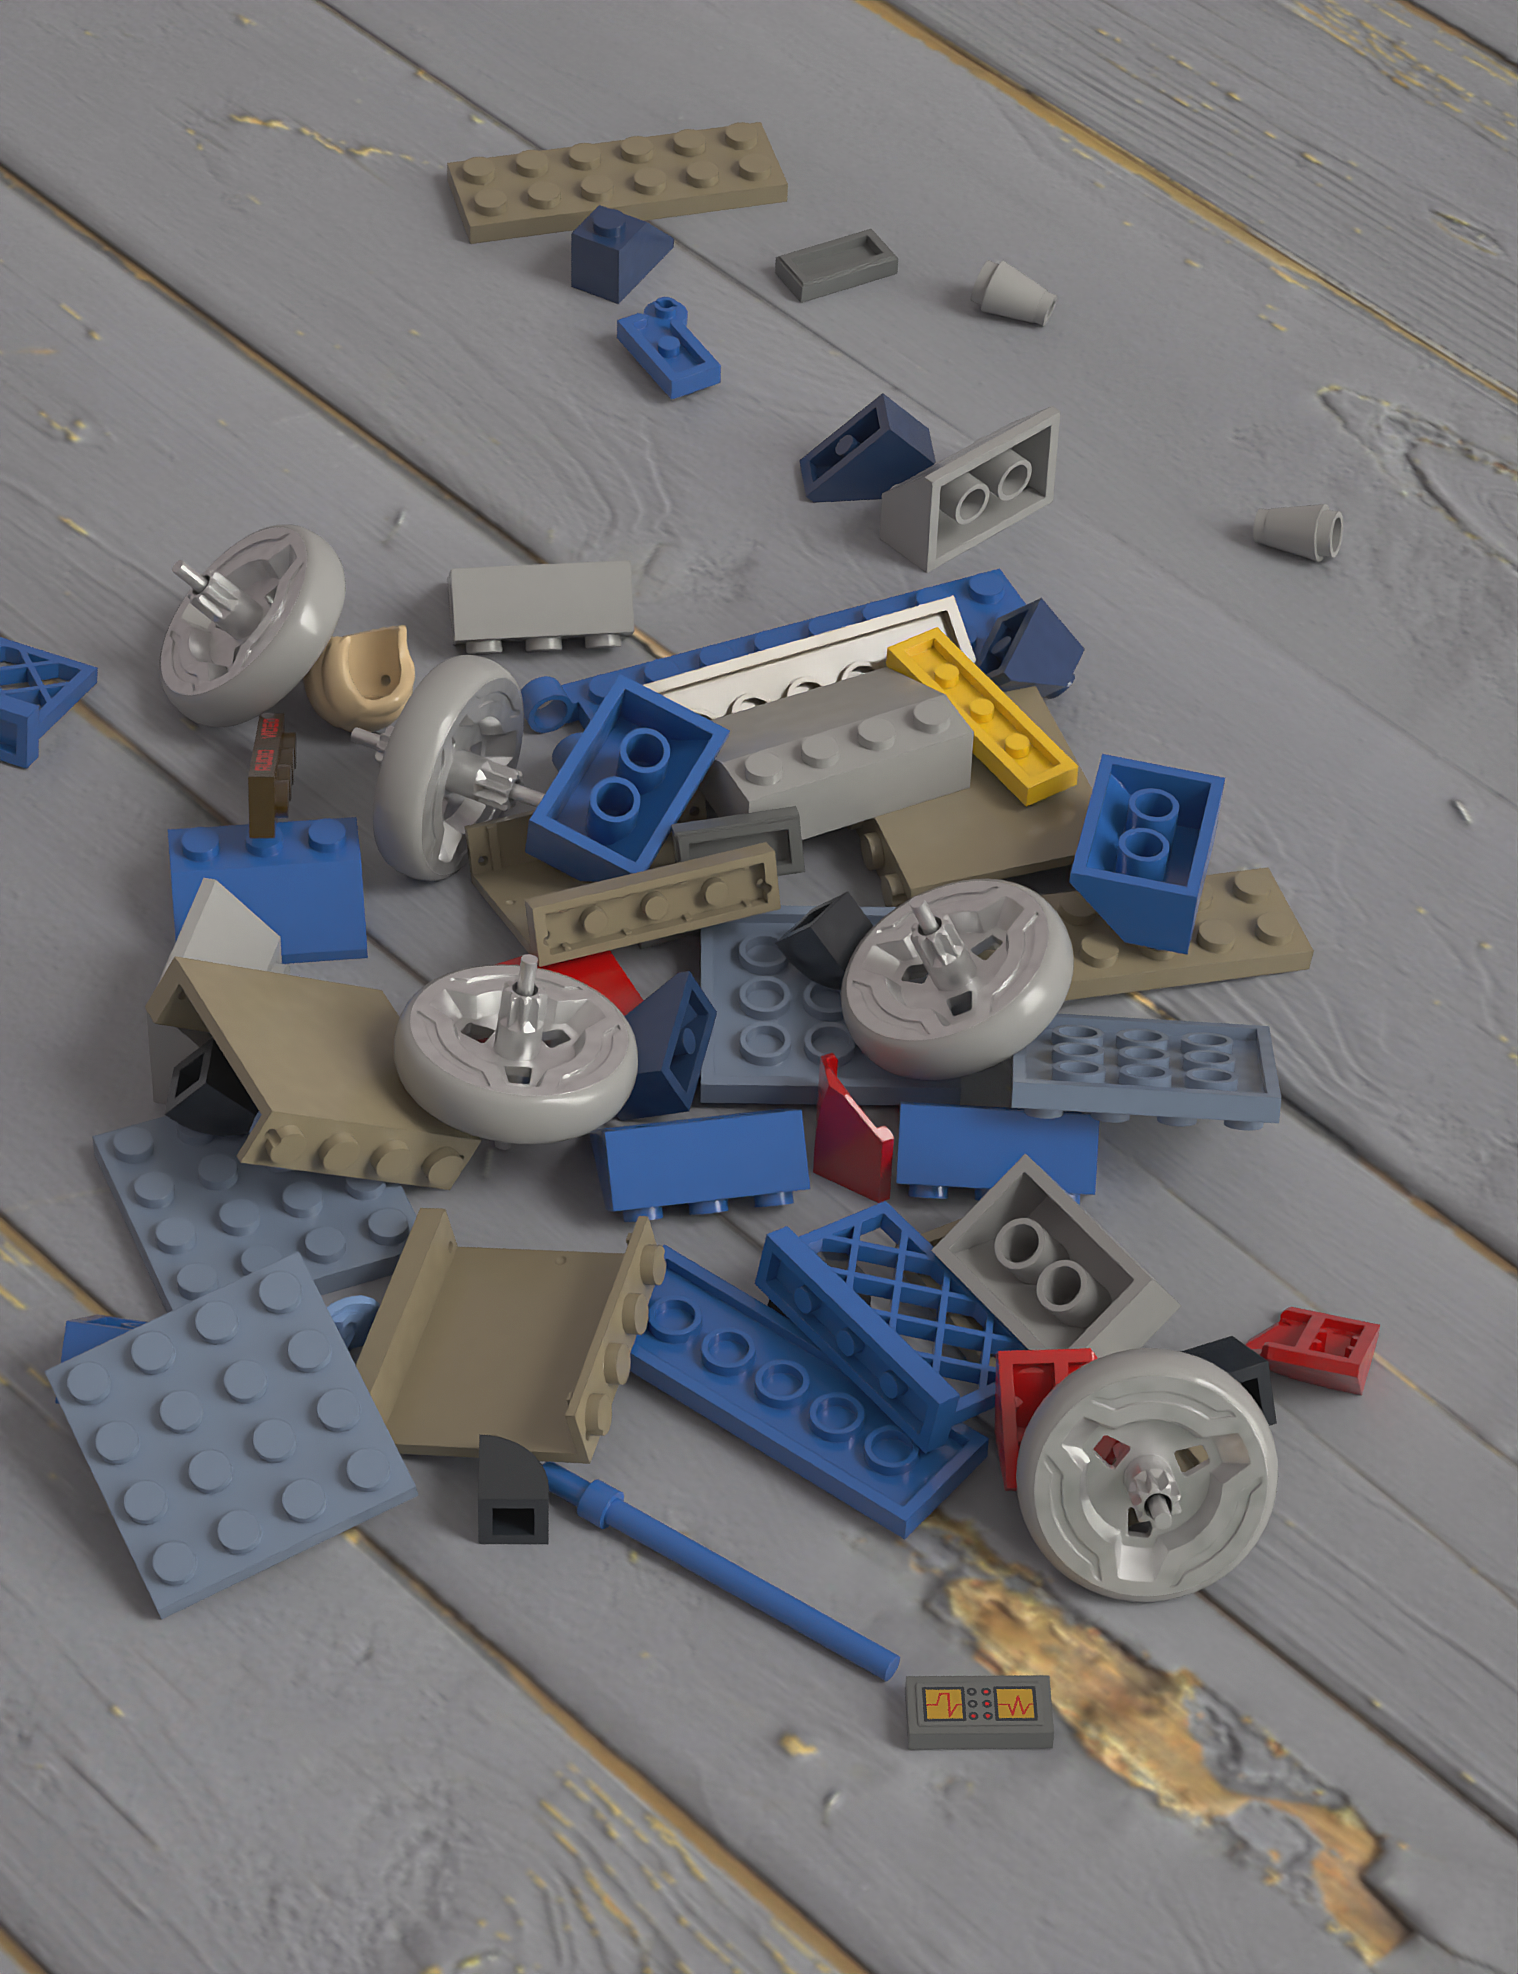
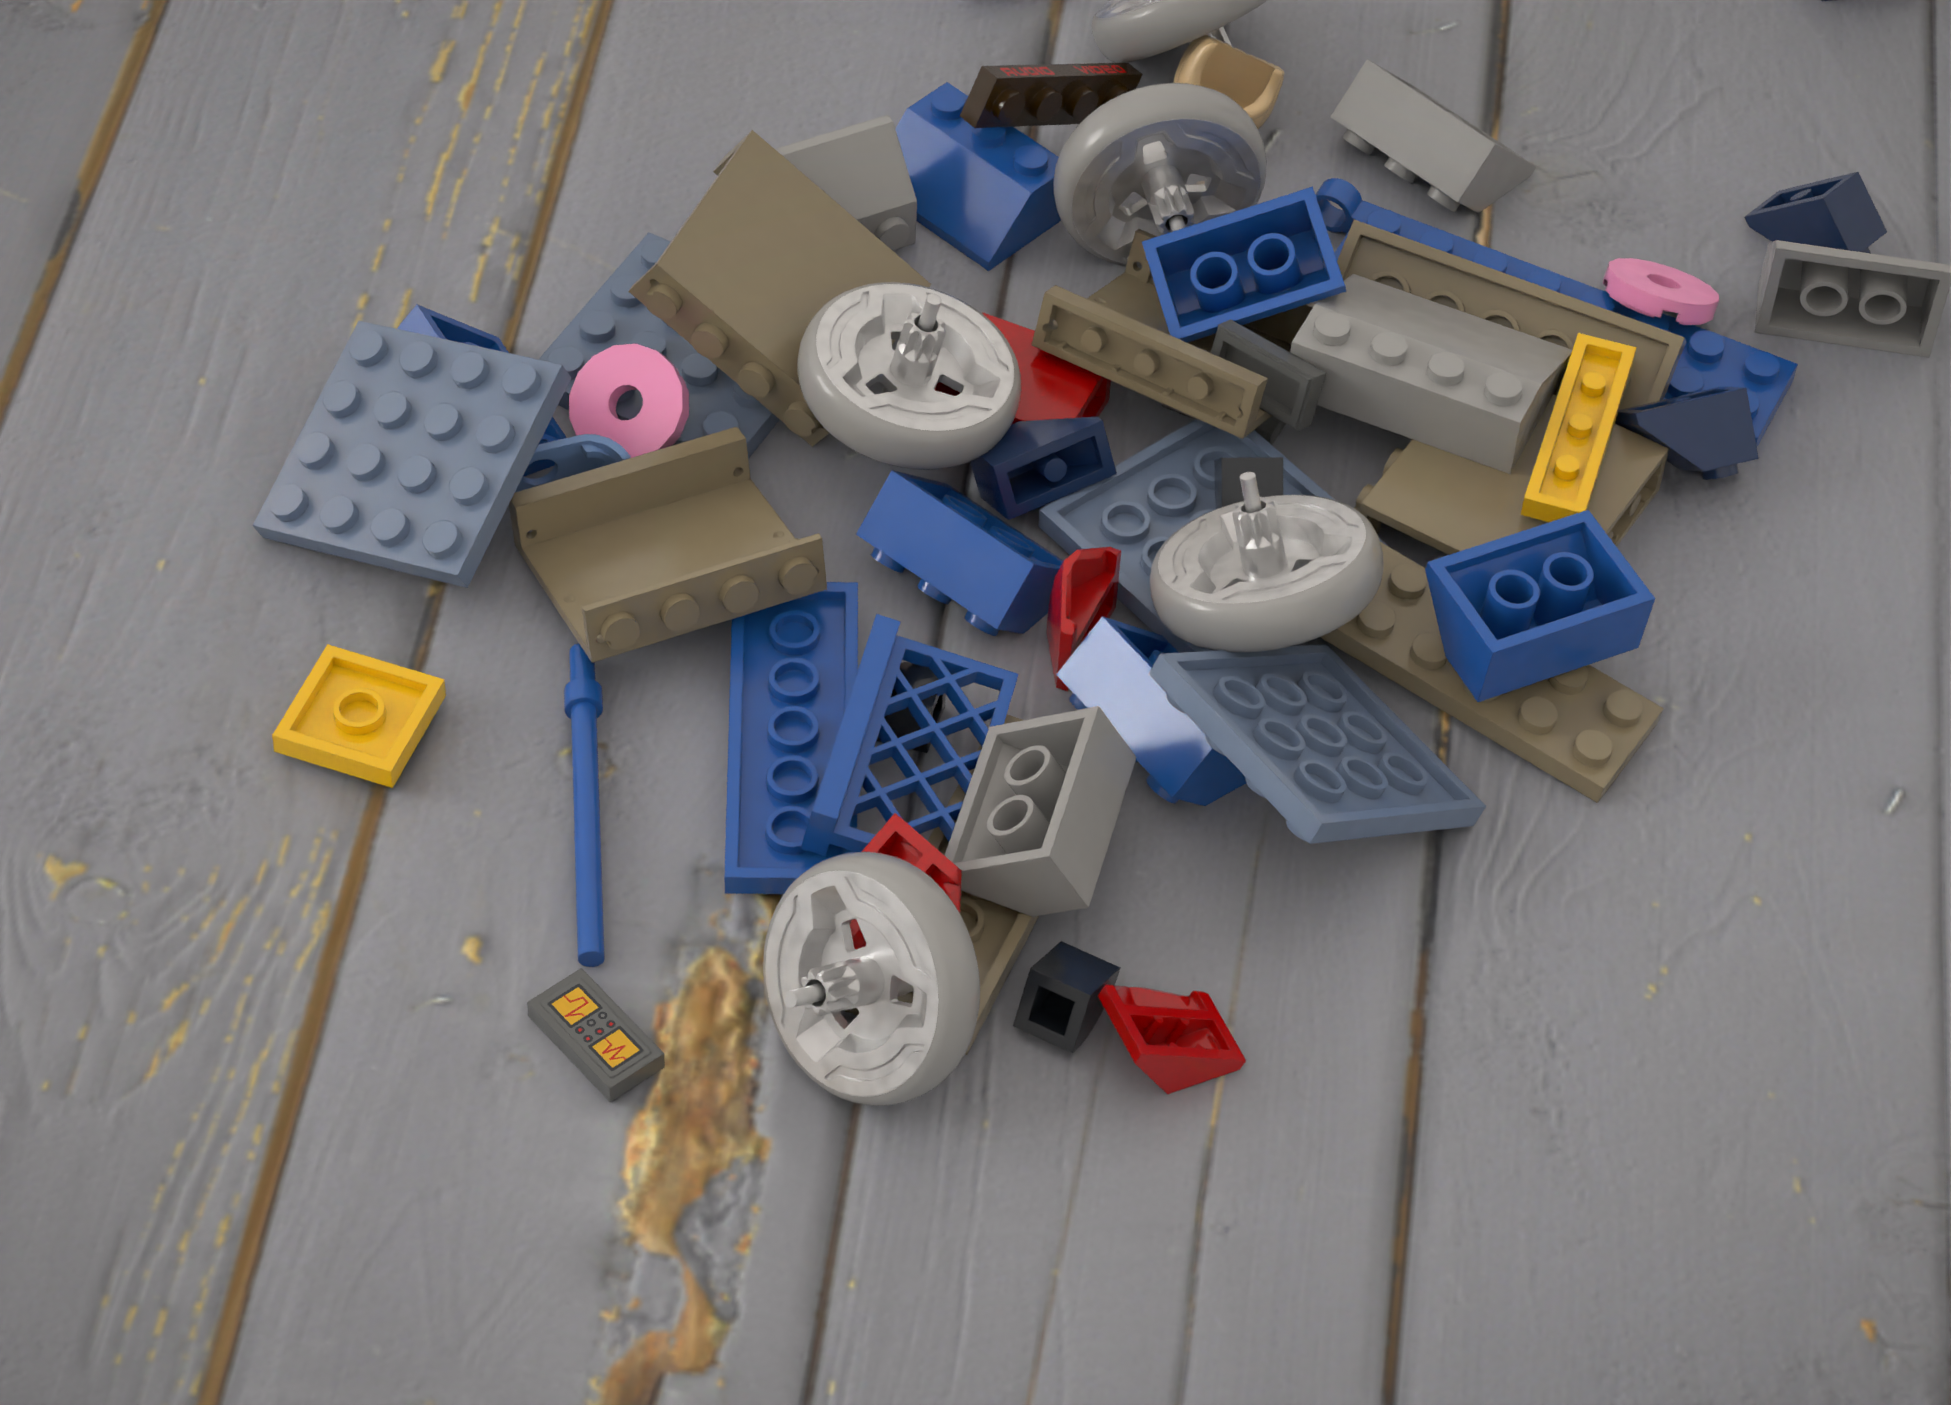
camera: 50 degrees right, 5 degrees up
black brick [478,1434,549,1544] -> none
blue hinge [617,297,721,400] -> none
none -> yellow plate [272,644,446,788]
none -> bright pink tile [569,344,689,458]
none -> bright pink tile [1603,258,1719,325]

